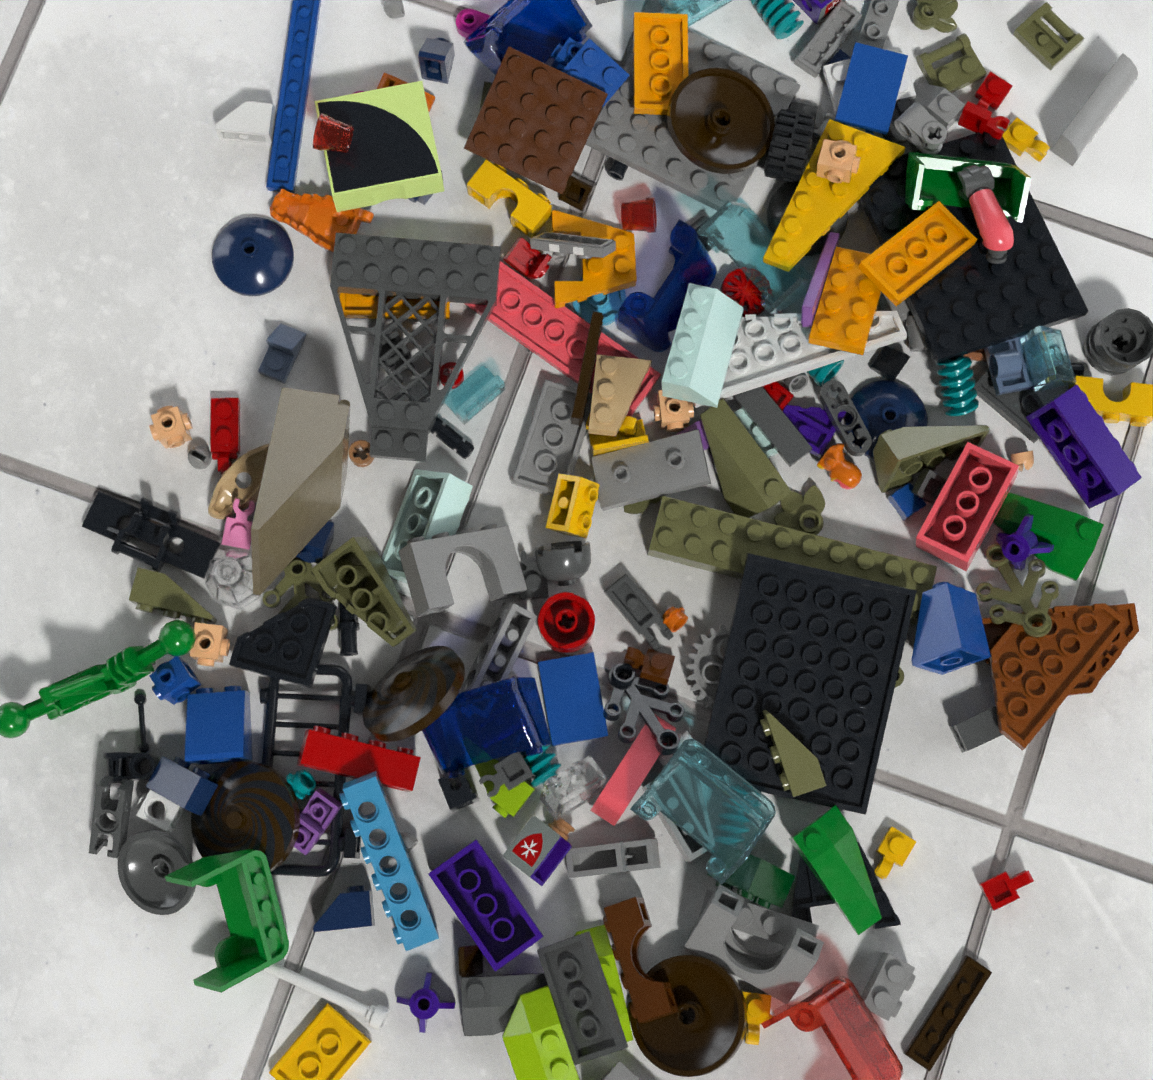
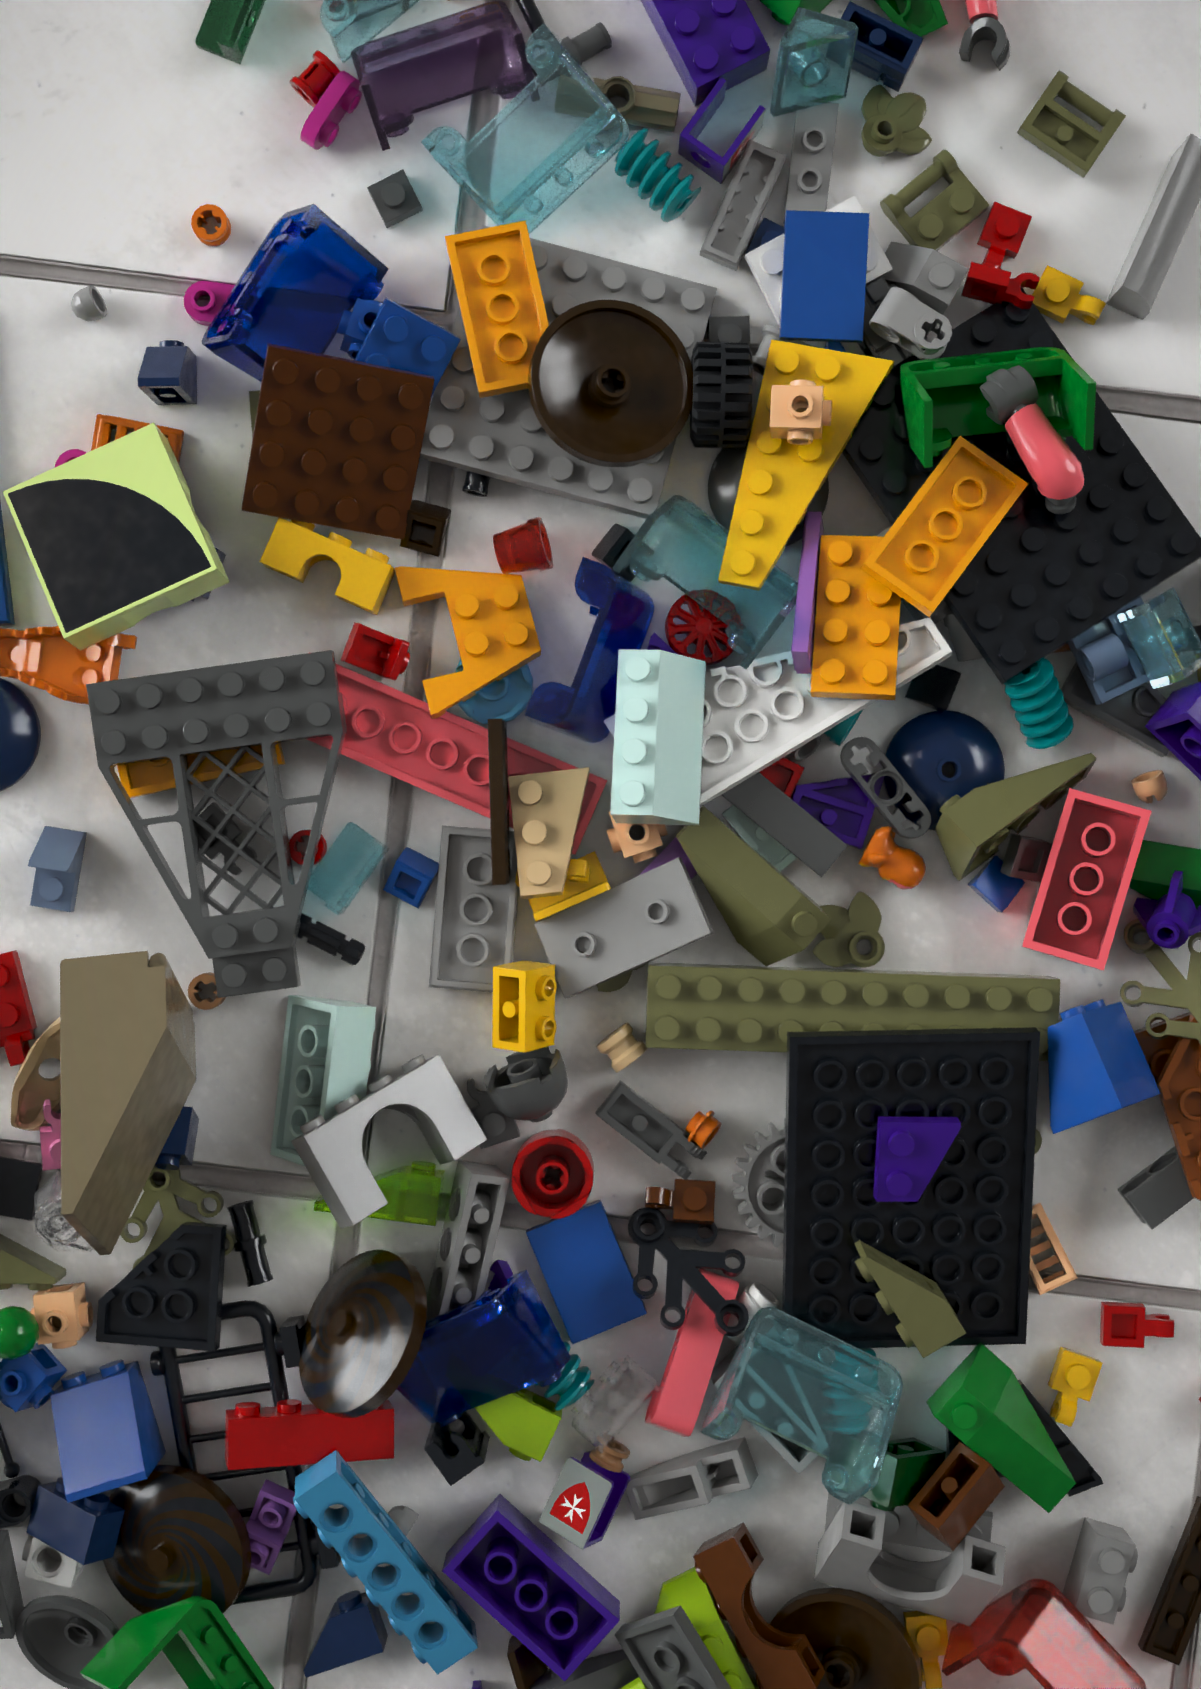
camera: 10 degrees left, 10 degrees up
teal plate [286,770,316,799] -> none
olive wedge [311,537,416,647] -> none
clear red piece [313,113,353,153] -> none
dark grey plate [479,751,534,797] -> none
light grey plate [530,231,616,259] -> none
none -> clear neon green slope [314,1161,445,1226]
none -> blue slope [383,847,439,909]
none -> tan wheel [596,1022,648,1073]
none -> dark purple wing [873,1116,961,1202]
none -> reddish brown brick [908,1442,1005,1551]
none -> light nougat slope [1029,1203,1078,1295]
none -> red plate [1100,1302,1174,1348]

